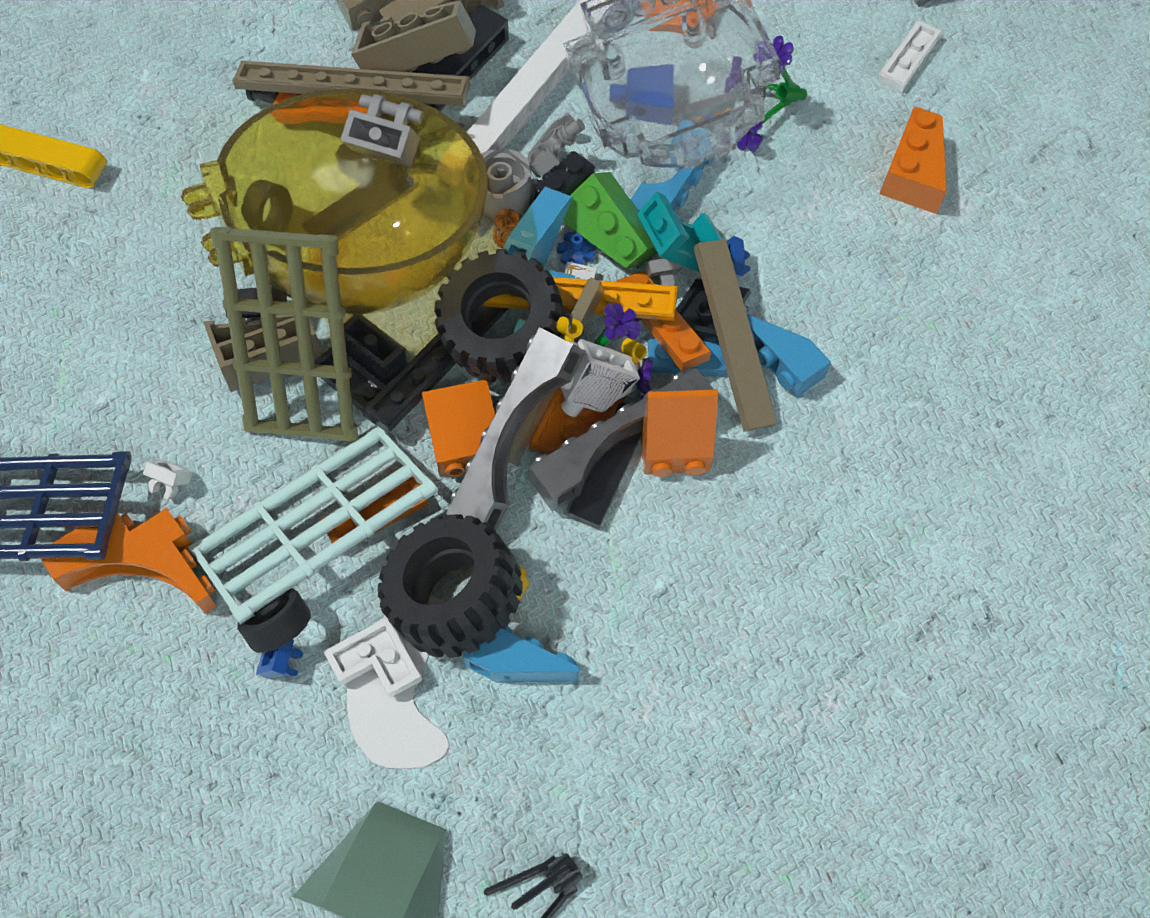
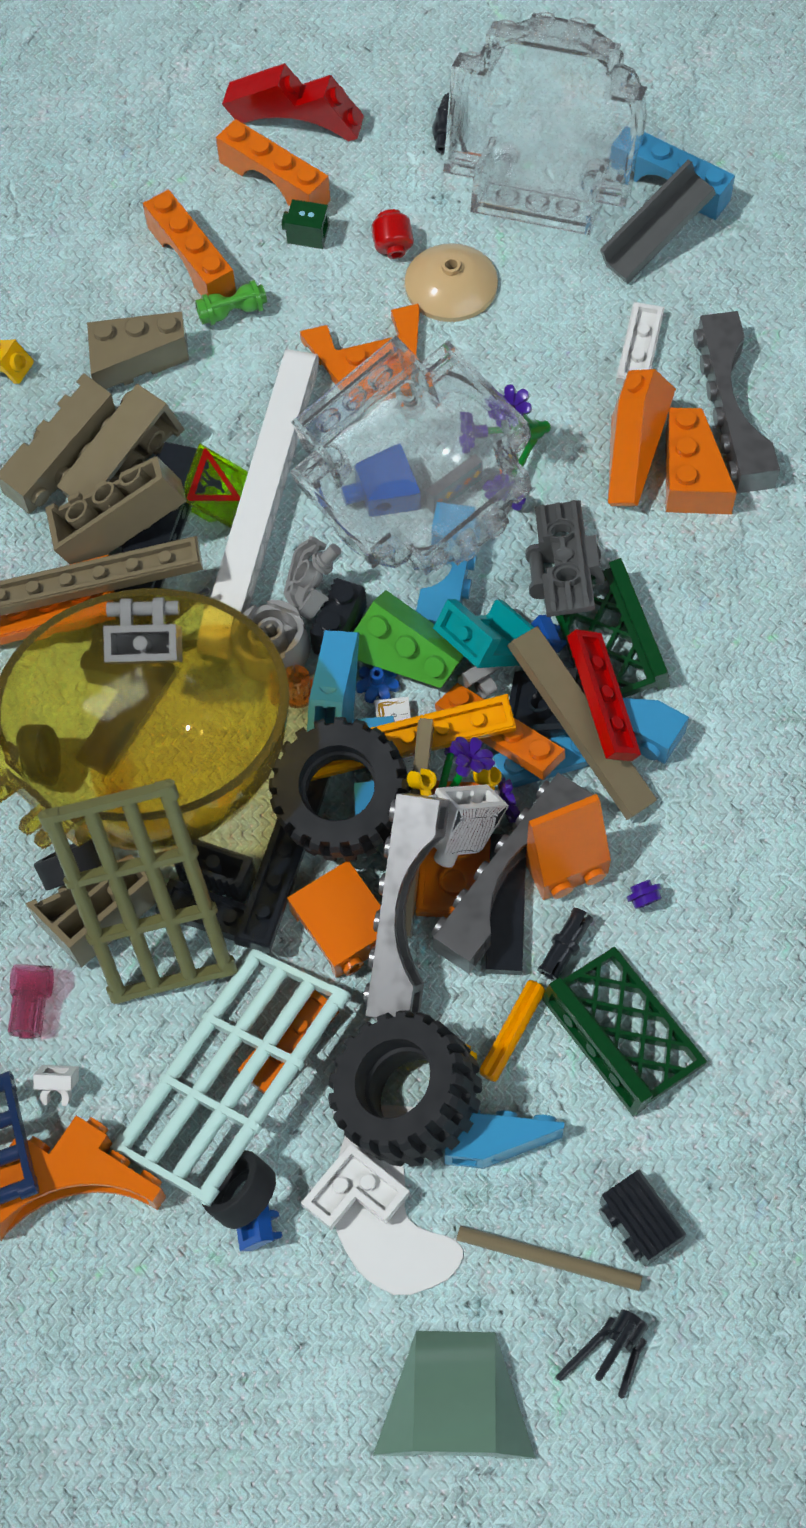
camera: 15 degrees left, 0 degrees up
none -> clear pink piece [8,964,54,1039]
none -> clear neon green piece [183,443,248,528]
none -> dark tan axle [456,1225,643,1291]
none -> light orange axle [480,980,545,1082]
none -> dark grey piece [525,500,605,617]
none -> black pin [537,908,593,981]
none -> dark green fence [542,946,707,1117]
none -> dark green fence [555,558,670,698]
none -> red plate [567,629,641,761]
none -> black brick [599,1169,686,1267]
none -> orange wedge [608,369,676,506]
none -> dark purple plate [626,880,662,909]
none -> flat silver arch [693,311,780,493]

